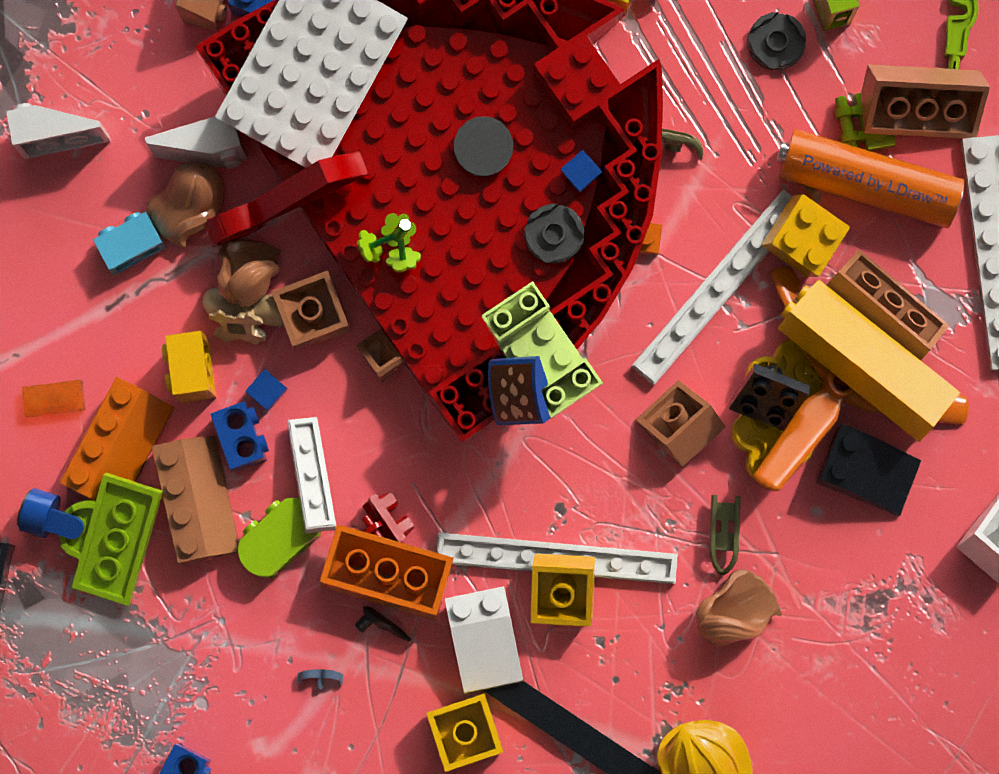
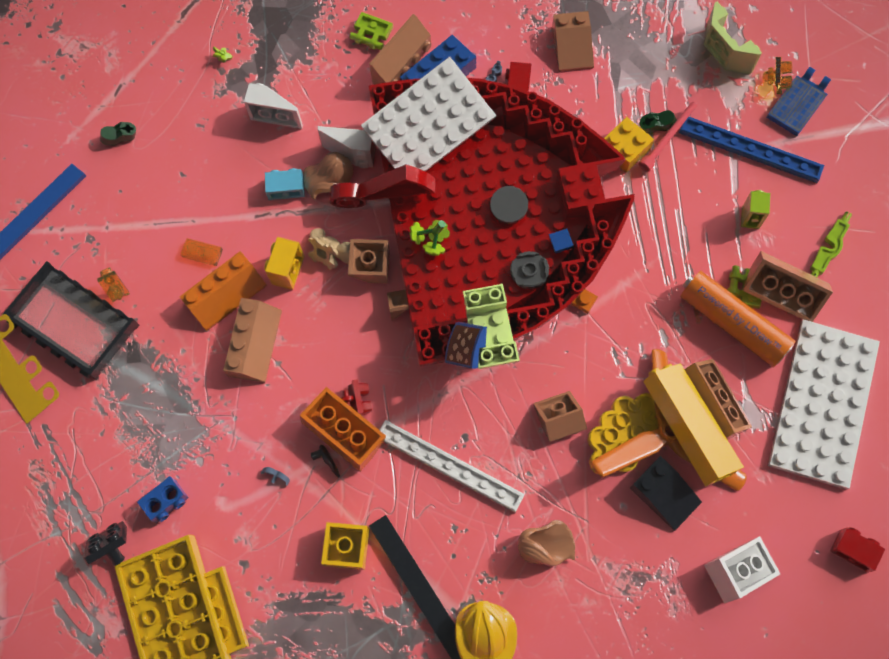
camera: 25 degrees right, 10 degrees down
lime plate [17,473,163,606] -> none
blue brick [210,401,269,473] -> none
nougat piece [217,239,281,307] -> none
lime brick [238,498,321,578] -> none
blue tile [245,369,288,412] -> none
white tile [287,417,336,533] -> none
white slope [445,586,524,694] -> none
yellow brick [531,554,595,627] -> none
white tile [631,189,791,386] -> none
olive piece [662,128,703,160] -> none
olive piece [709,495,741,575] -> none
black plate [729,364,810,431] -> none
dark grey tile [748,12,806,70] -> none
yellow brick [761,194,850,278] -> none

